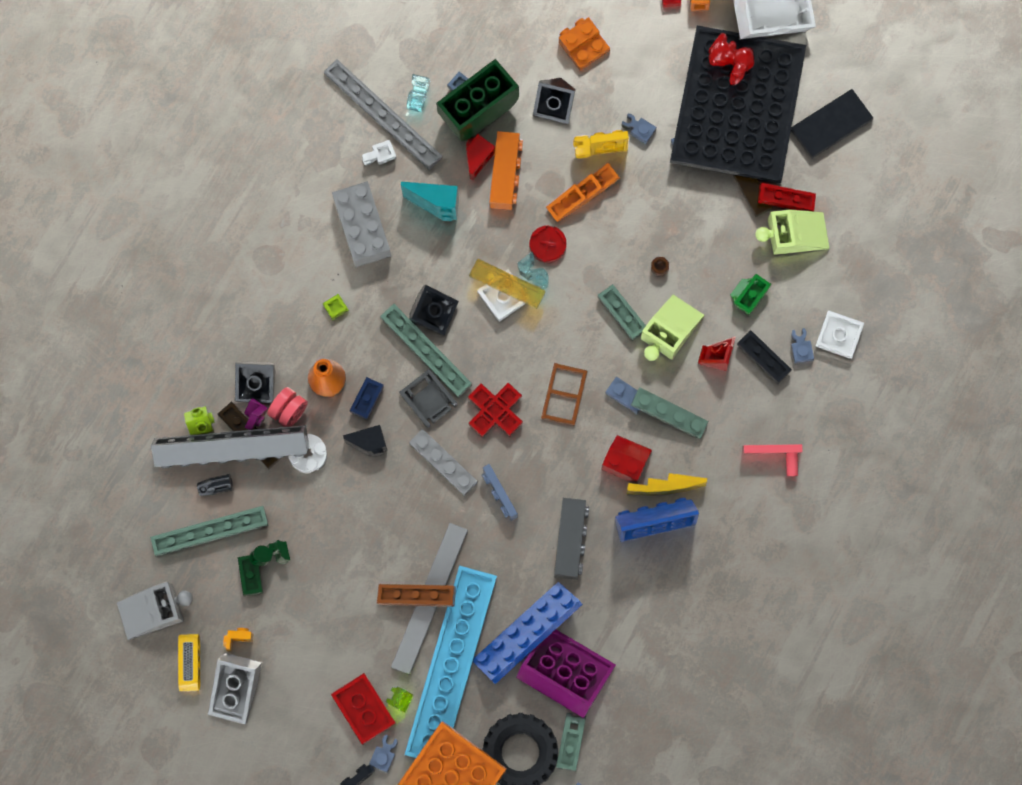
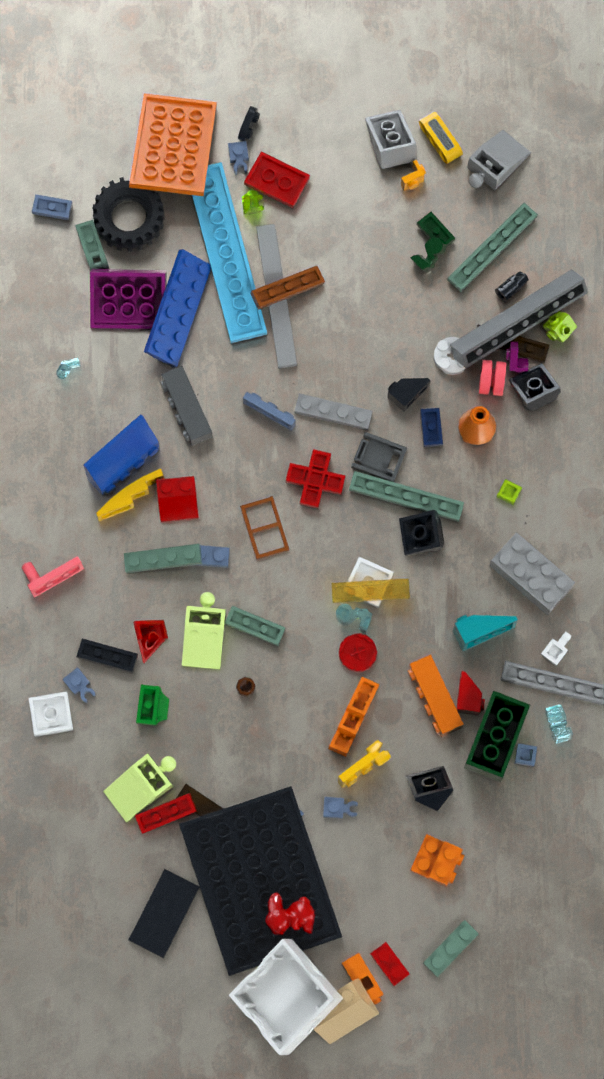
camera: 145 degrees right, 0 degrees up
none -> clear light blue arm [56,358,81,379]

